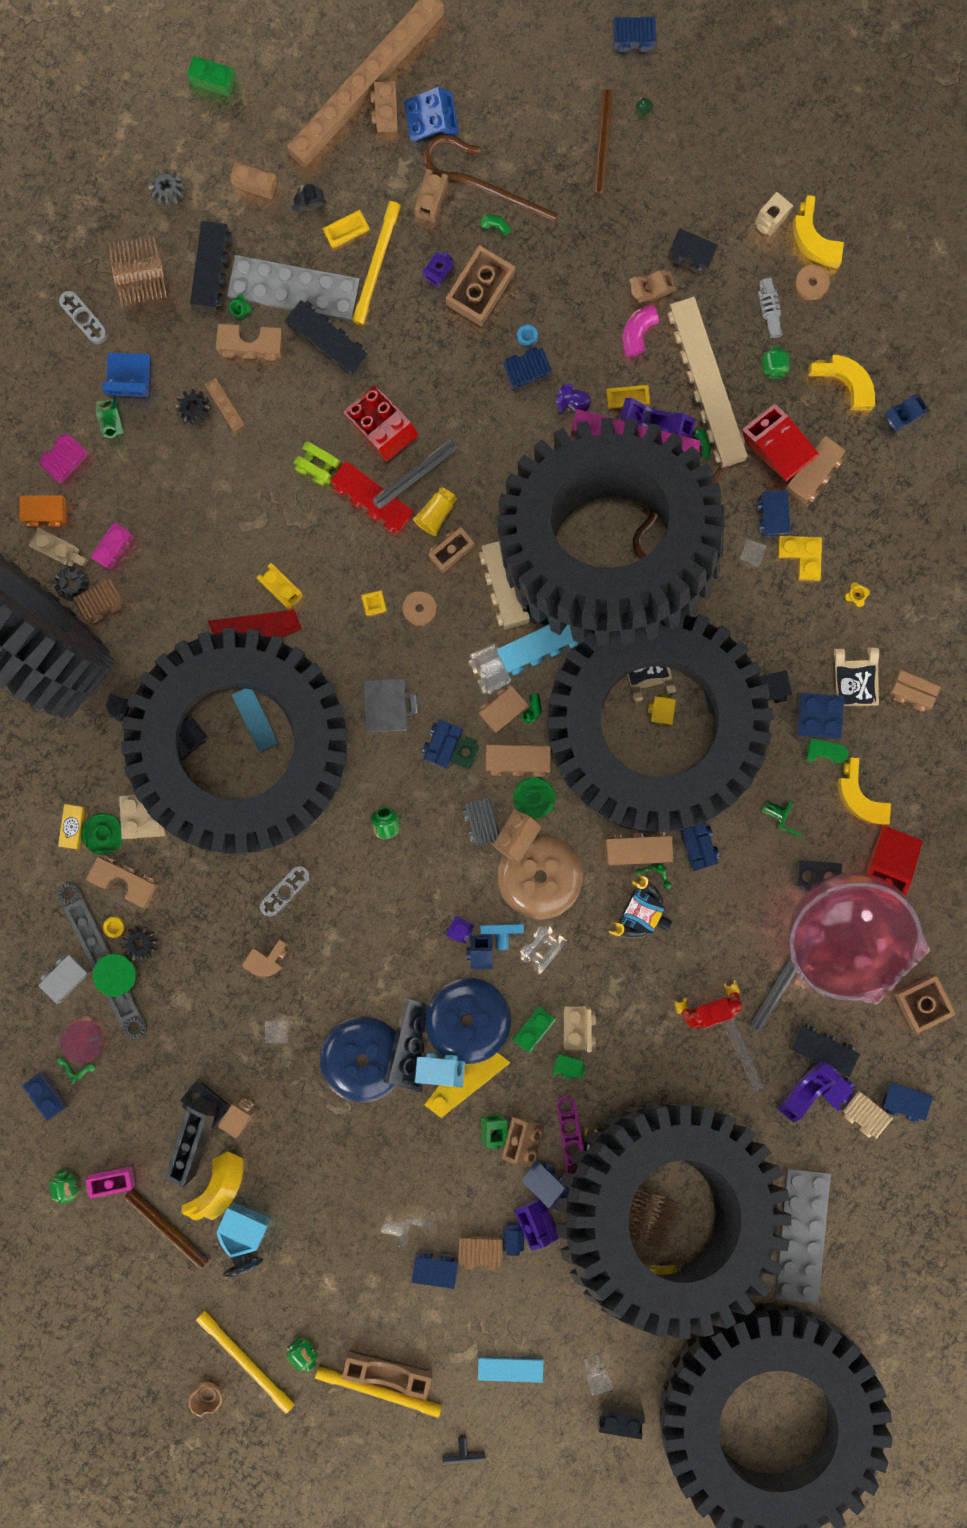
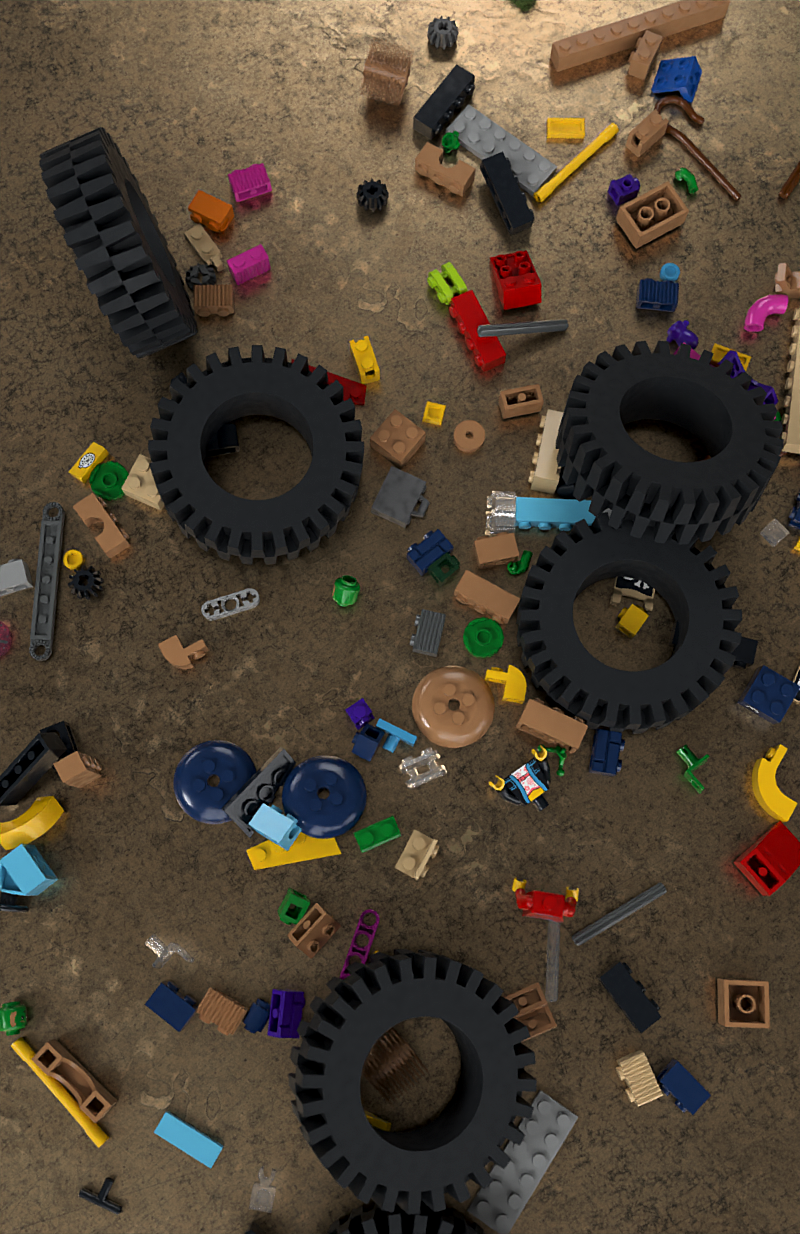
camera: 30 degrees right, 10 degrees down
light grey beam [59,291,107,344] -> none
green tile [93,954,136,997] -> none
green bracket [96,398,123,439] -> none
blue bracket [102,353,150,397] -> none
medium nougat piece [205,378,244,432] -> none
medium nougat brick [230,160,278,200] -> none
medium azure tile [231,688,279,752] -> none
clear tile [265,1021,287,1043] -> none
black piece [291,184,326,213] -> none
yellow plant [413,487,457,536] -> none
medium nougat brick [492,809,541,864] -> none
dark blue brick [521,1161,570,1212] -> none
green brick [552,1052,586,1080] -> none
dark purple arch [777,1061,841,1123] -> none
clear pink windscreen [788,872,931,1005] -> none
black brick [795,860,842,893] -> none
green leg [805,738,848,764] -> none
dark purple brick [821,1077,855,1111] -> none
none -> medium nougat brick [370,409,426,470]
none -> yellow brick [484,665,527,704]
none -> medium nougat slope [504,983,557,1043]

